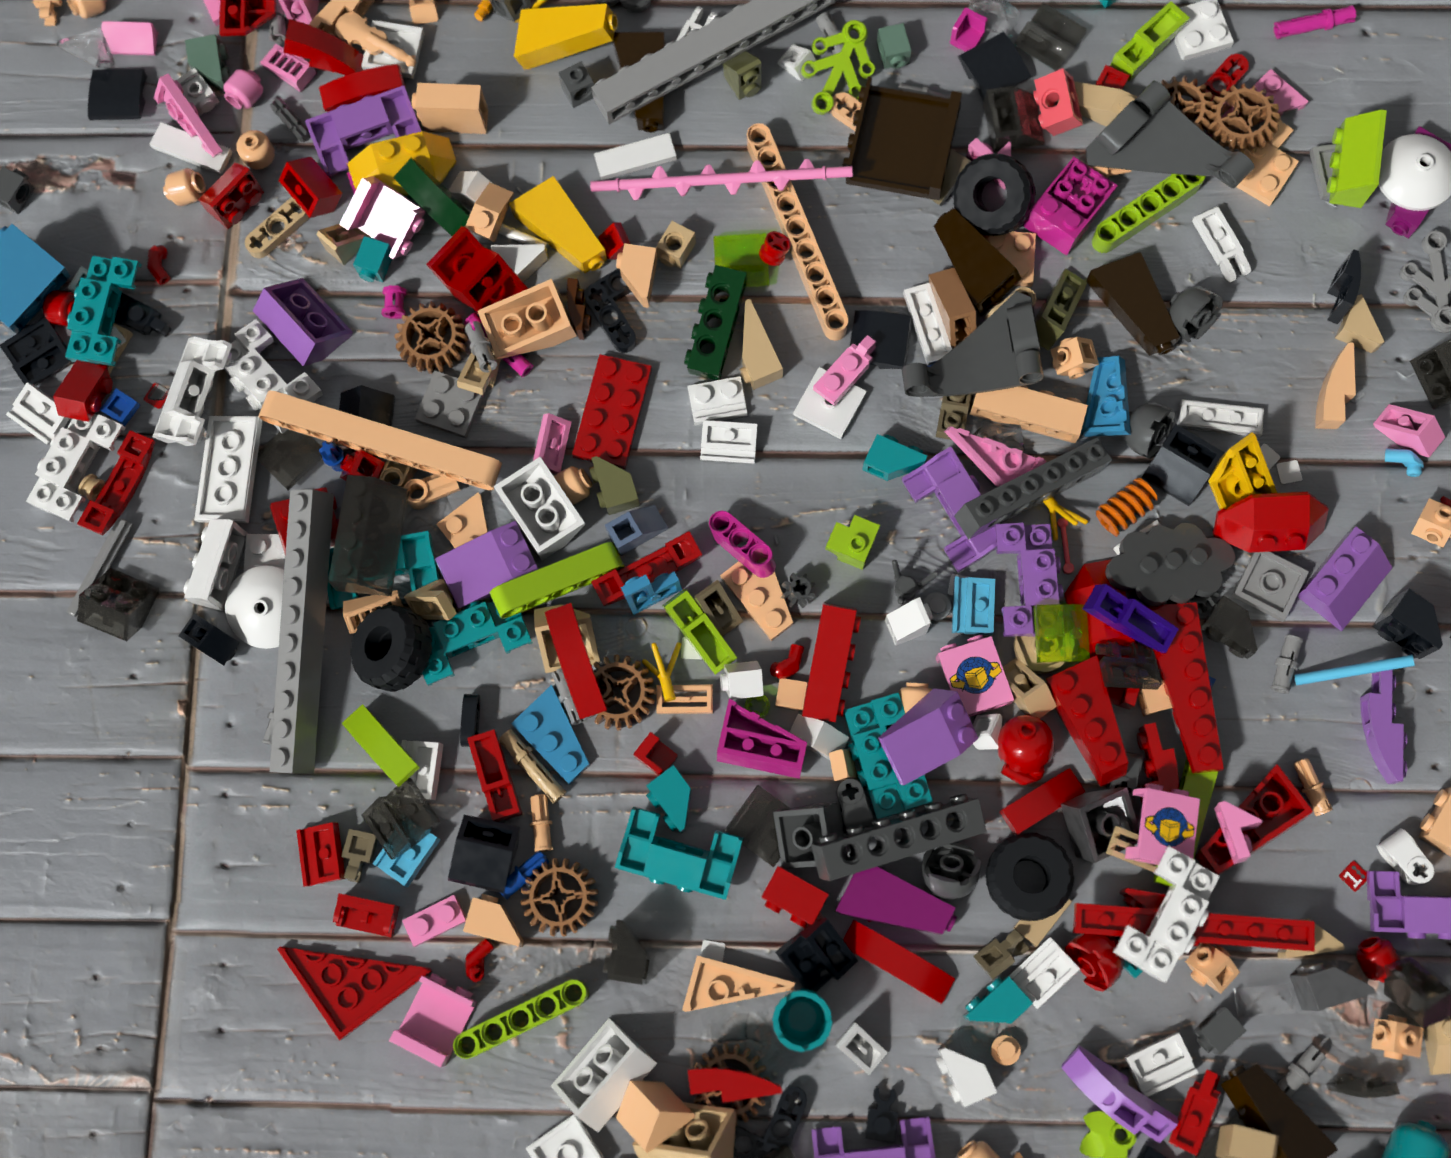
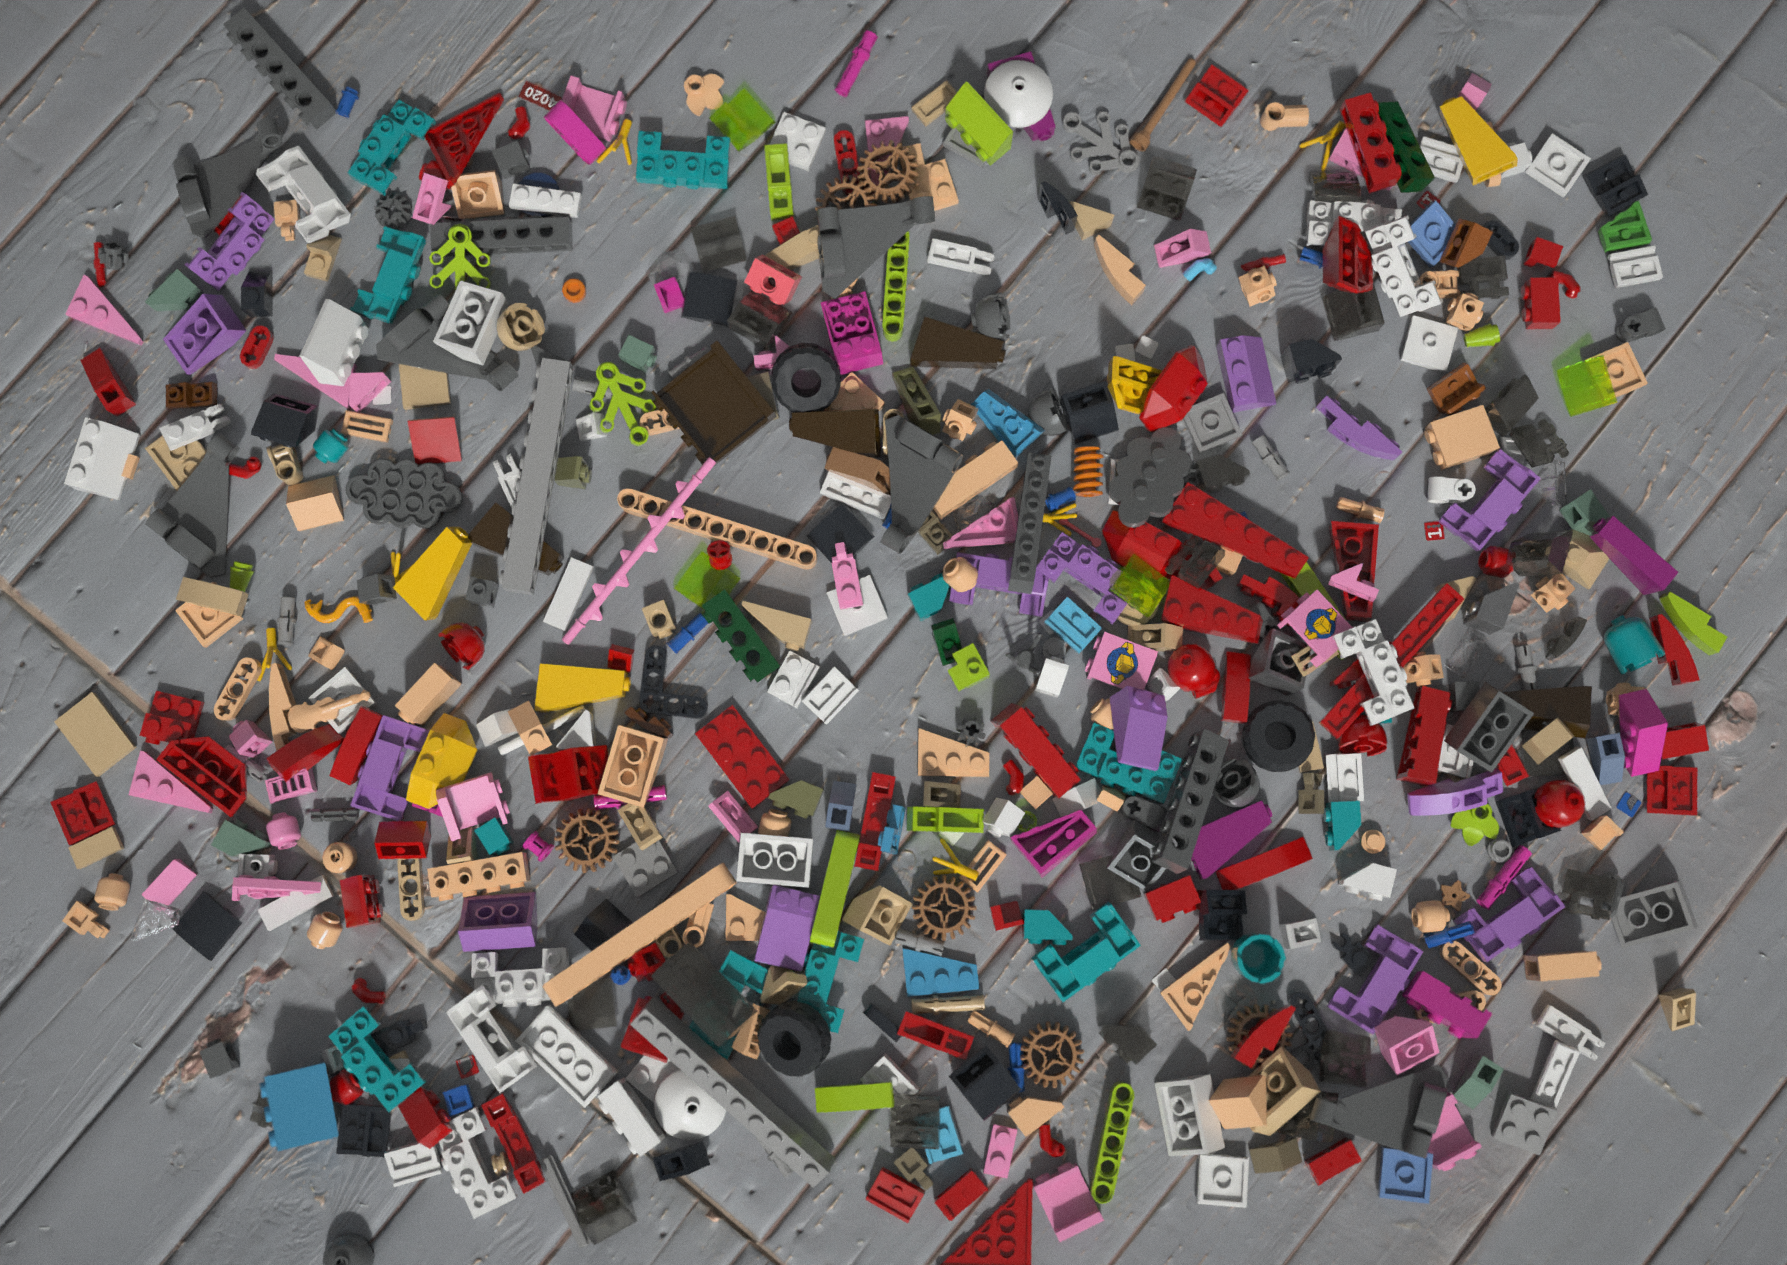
camera: 55 degrees left, 5 degrees up
dark green slope [393,157,471,236] -> none
light grey pin [465,321,497,372] -> none
red slope [545,603,607,719] -> none
light nougat slope [616,243,658,308] -> none
dark pink beam [709,511,776,578] -> none
dark purple slope [1083,584,1179,653] -> none
white tile [1178,399,1264,437] -> none
medium azure bar [1294,655,1415,686] -> none
none -> light nougat brick [427,852,531,901]
none -> red cylinder [438,622,485,670]
none -> blue axle [666,613,708,654]
none -> tan tile [911,80,957,127]
none -> dark green slope [931,618,962,666]
none -> light nougat head [943,557,978,592]
none -> blue pin [1045,486,1076,511]
none -> red wedge [1396,686,1452,786]
none -> dark grey slope [1444,681,1534,772]

